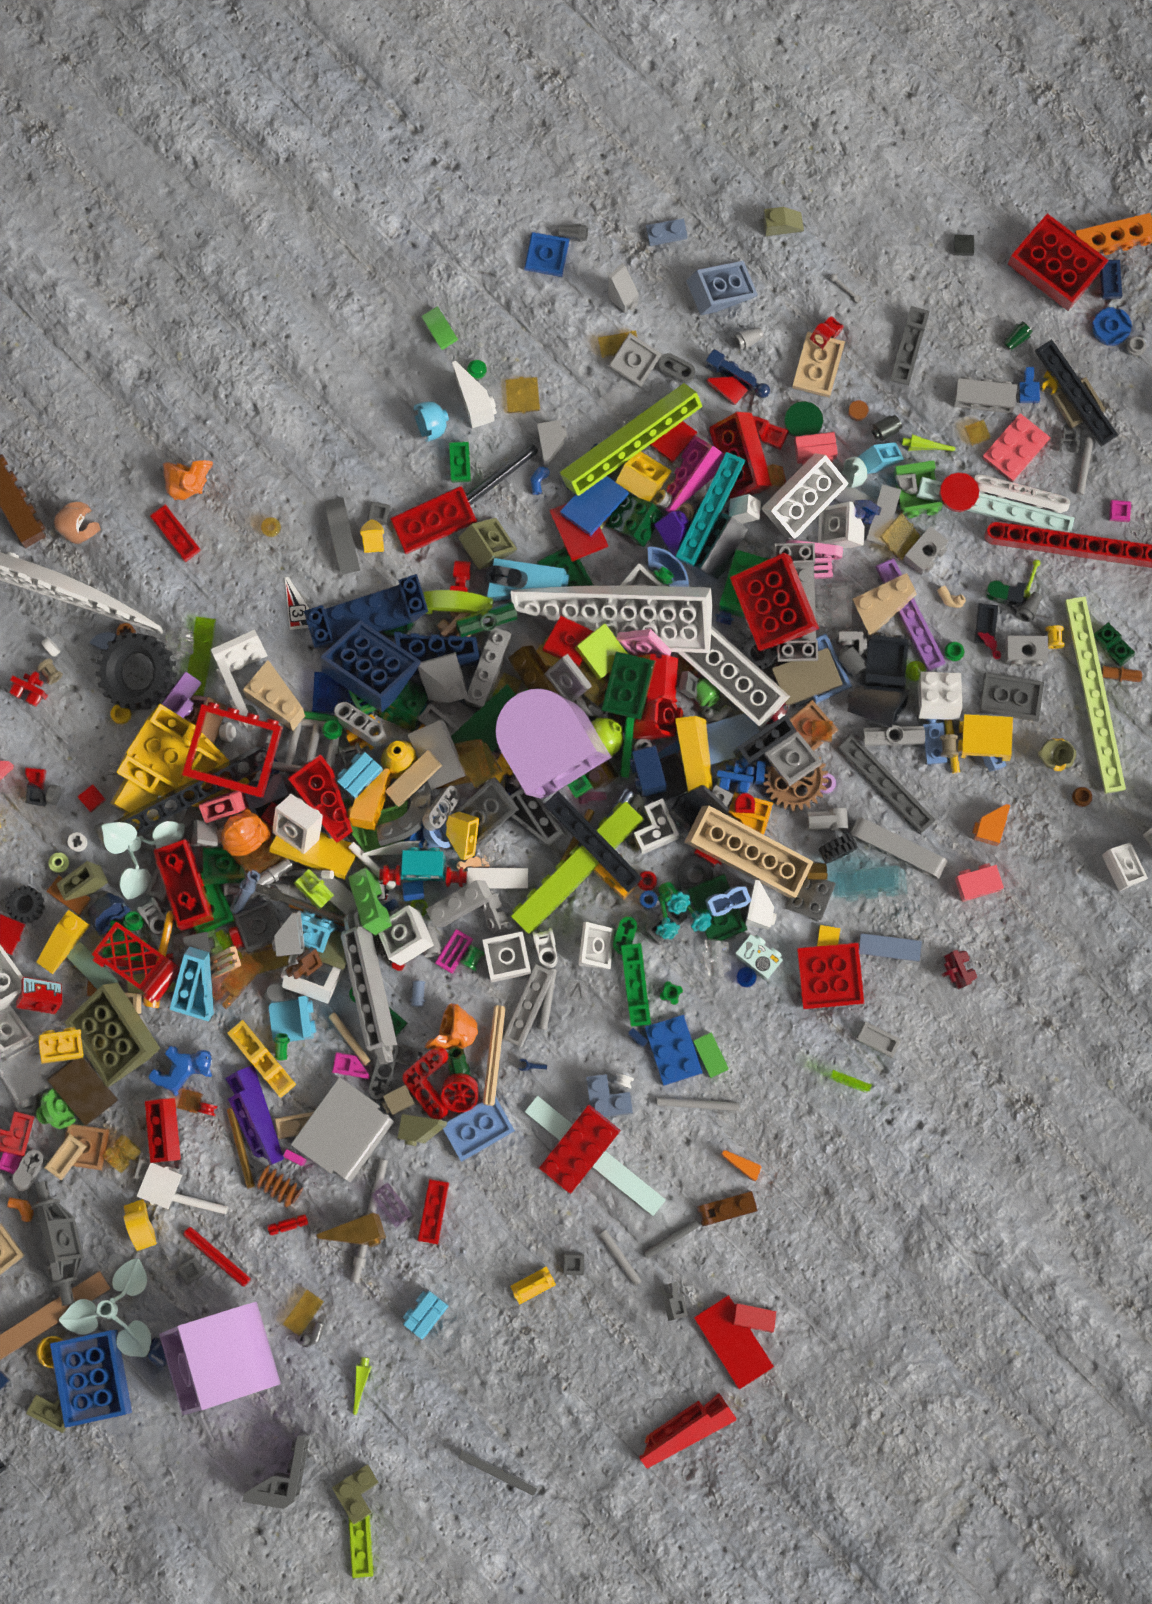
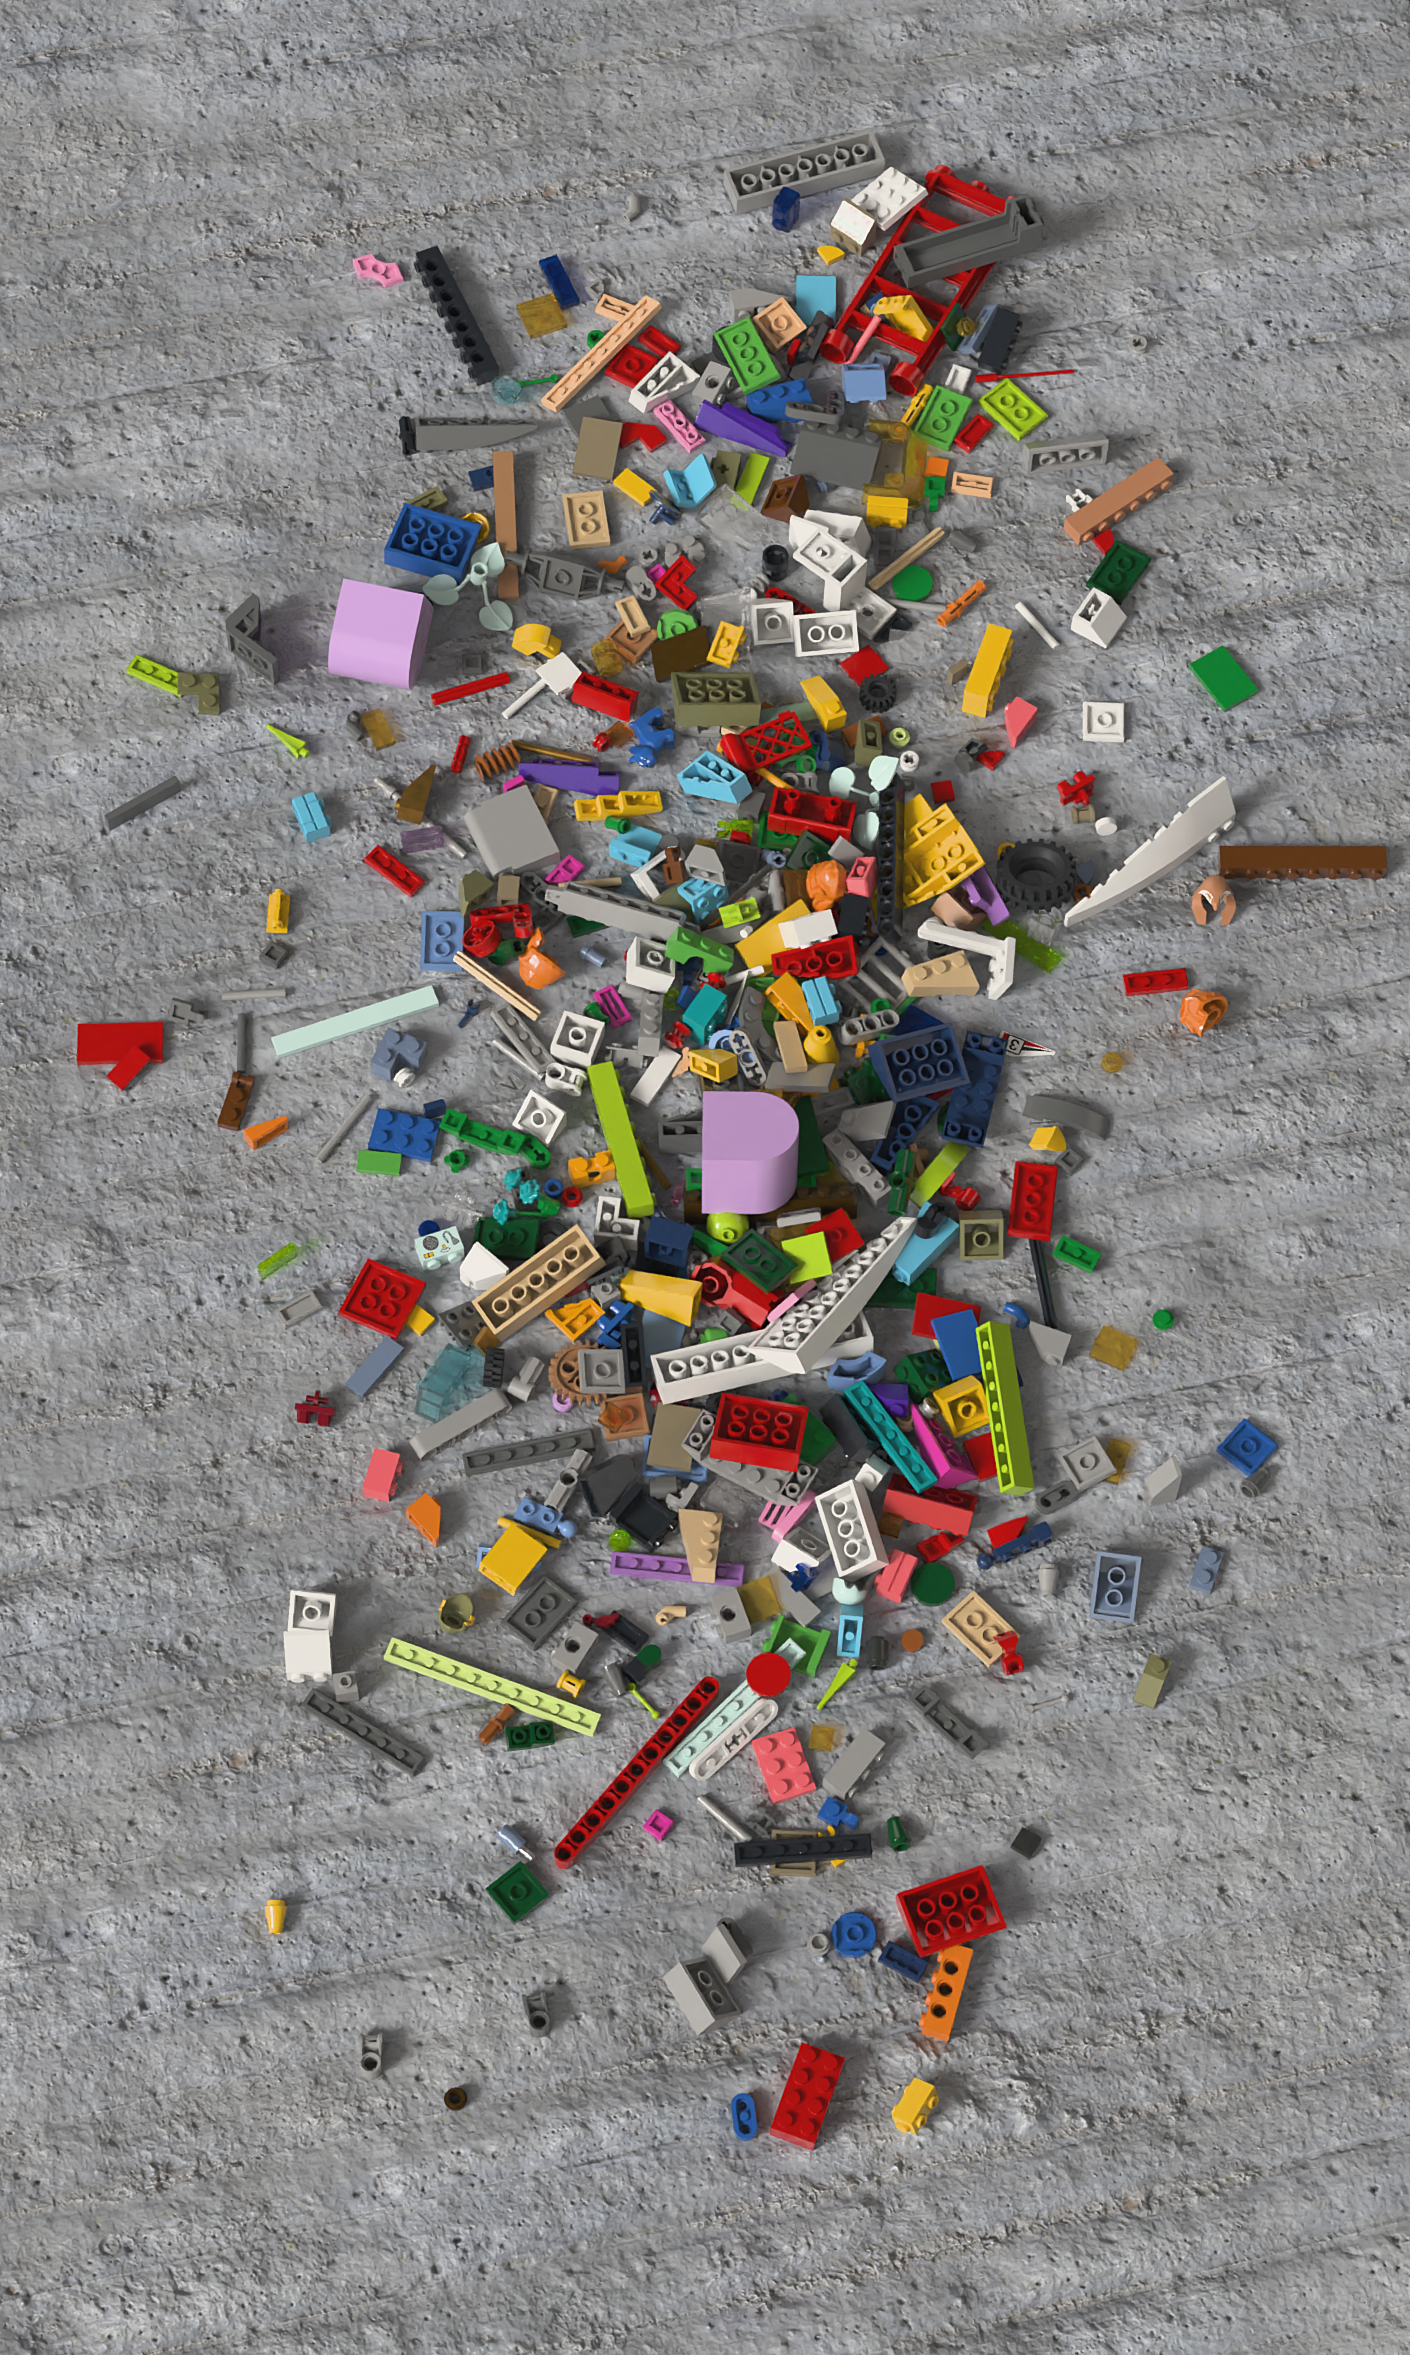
camera: 115 degrees right, 15 degrees down
red panel [16,977,62,1014] -> none
red window [182,702,283,797] -> none
light nougat tile [210,946,241,978] -> none
clear orange hinge [213,953,263,1009] -> none
medium azure cylinder [414,401,449,442] -> none
bright green slope [422,306,458,350] -> none
white slope [452,361,497,428] -> none
red plate [539,1104,621,1194] -> none
black tile [544,791,643,893] -> none
red wedge [639,1393,736,1468] -> none
green plate [653,566,674,585] -> none
light blue brick [705,886,751,916] -> none
red tile [734,793,755,814] -> none
light grey tile [895,474,918,495] -> none
white brick [918,672,962,720] -> none
dark tan bush [940,734,959,758] -> none
green plate [944,642,965,662] -> none
reddish brown plate [1072,787,1092,807] -> none

